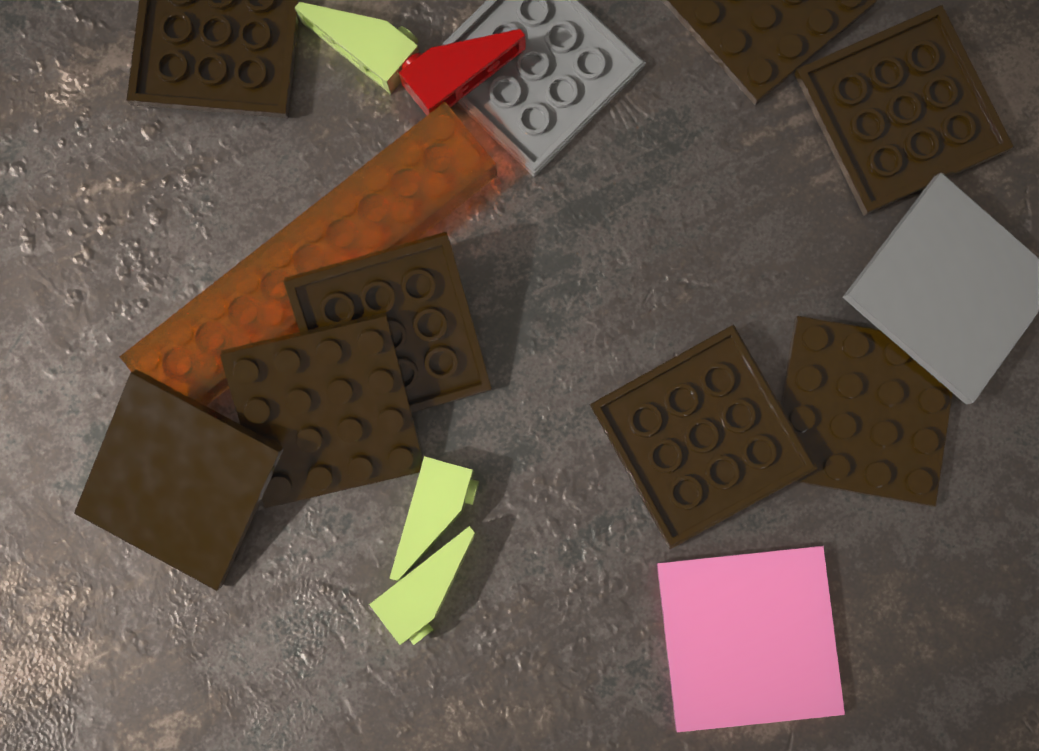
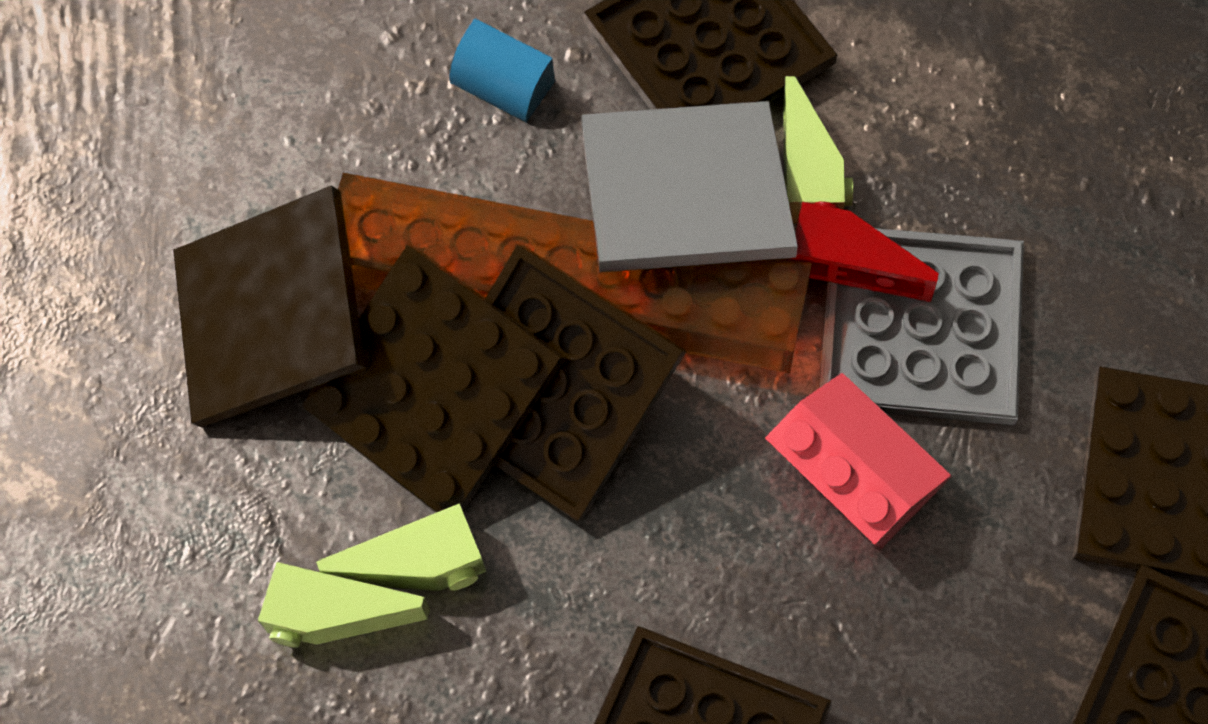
camera: 50 degrees right, 15 degrees down
none -> dark azure brick [450,18,555,123]
none -> light grey tile [582,101,798,272]
none -> coral slope [765,373,952,549]

